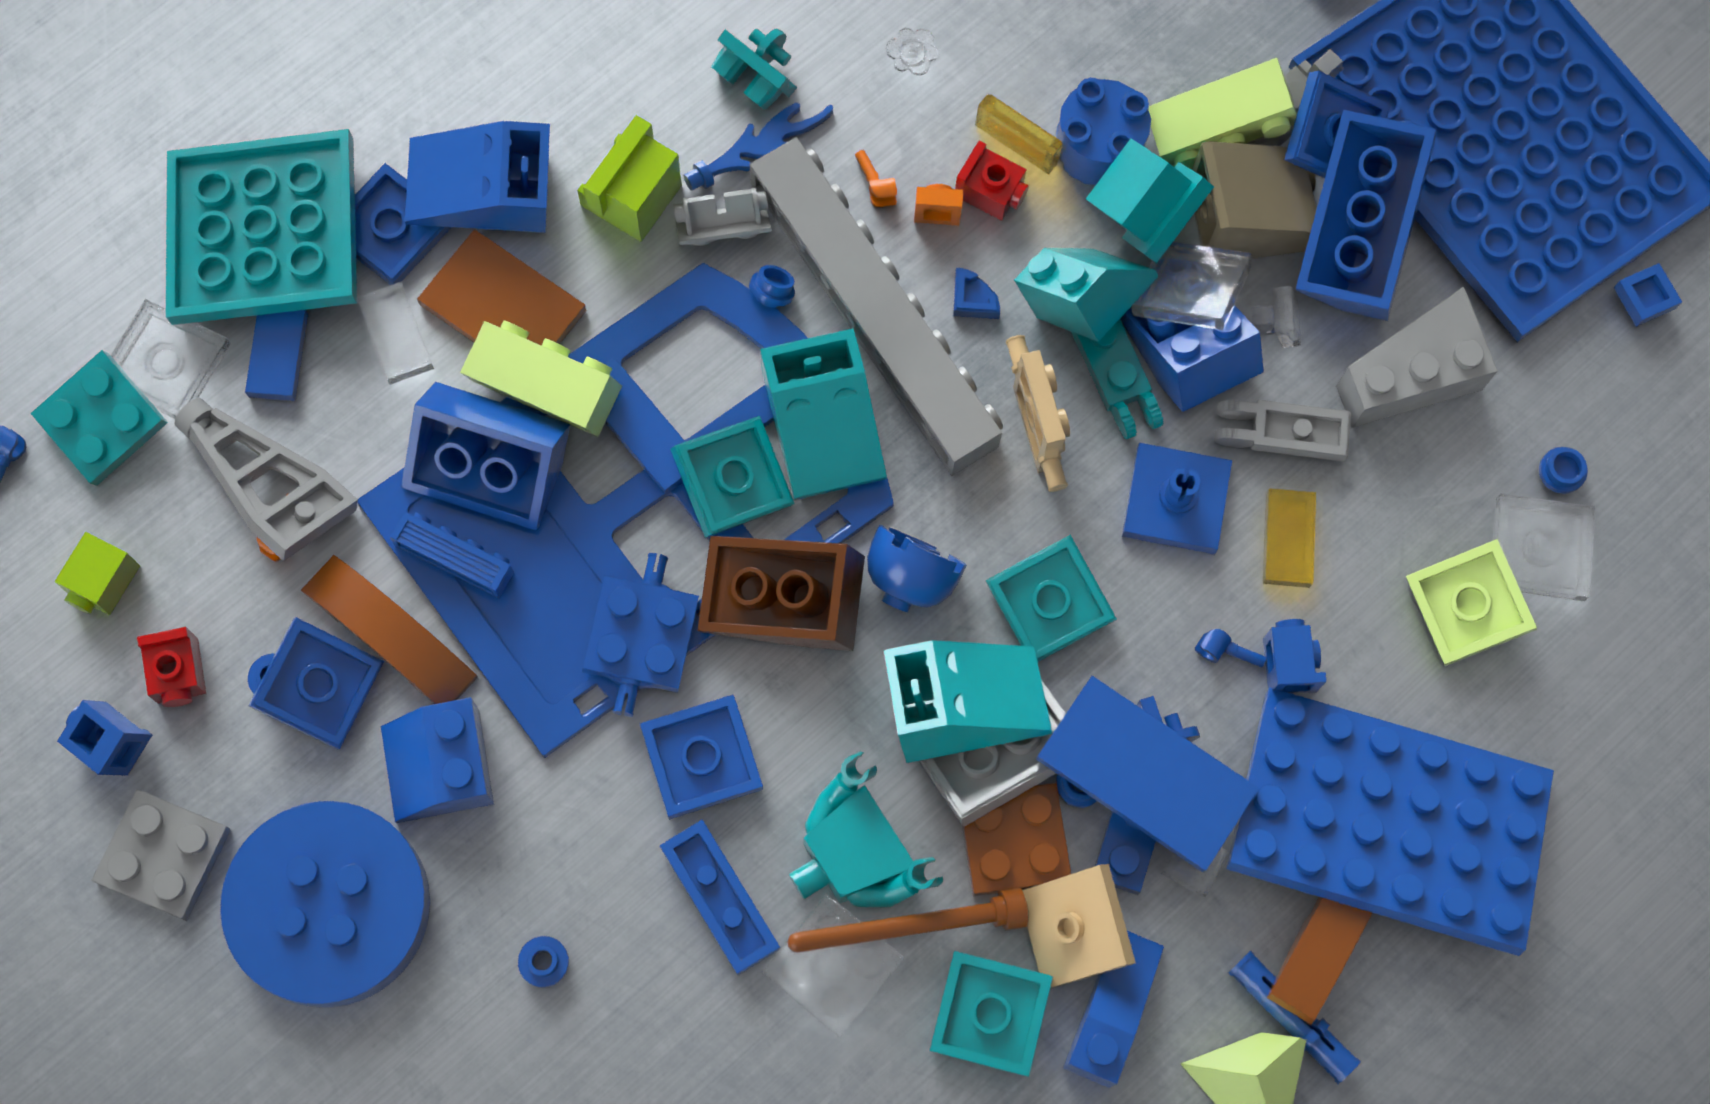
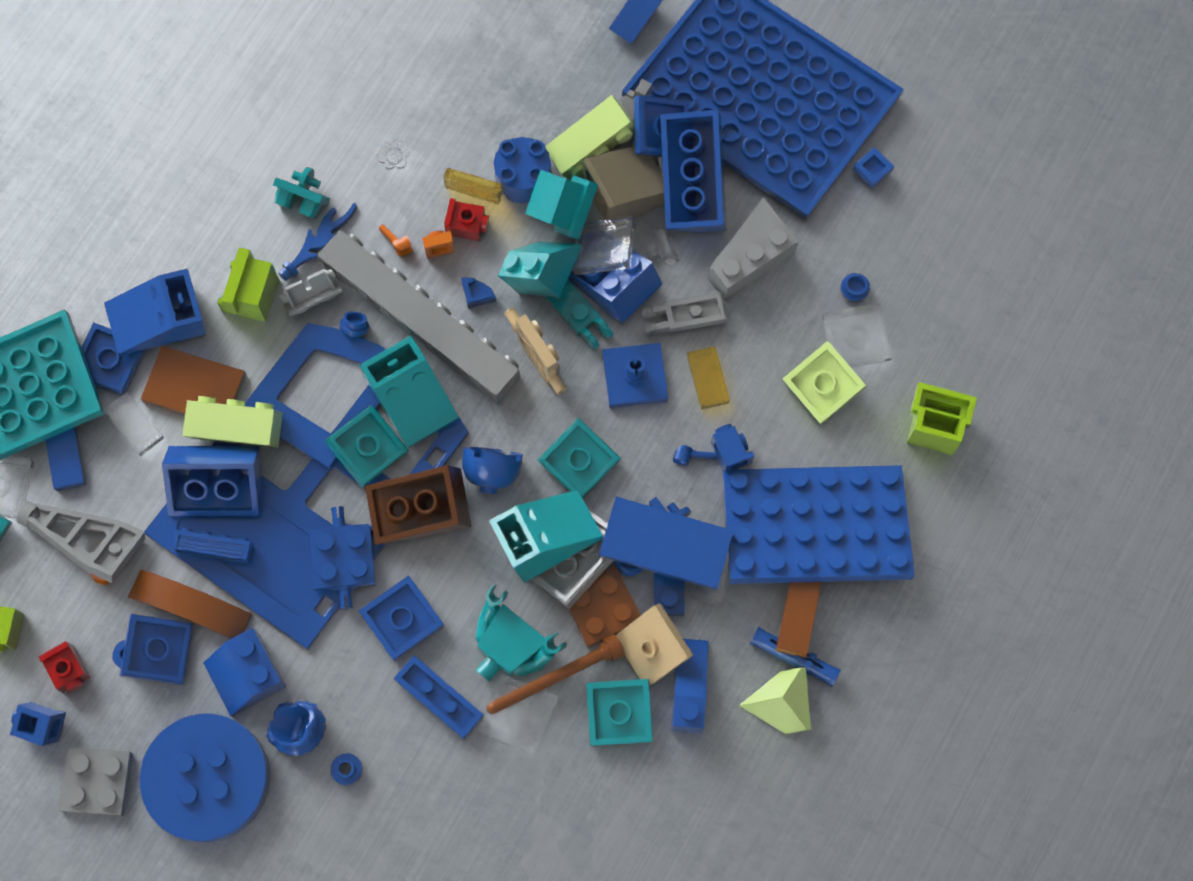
camera: 15 degrees left, 0 degrees up
none -> blue hair [266,701,326,756]
none -> lime plate [907,382,977,455]

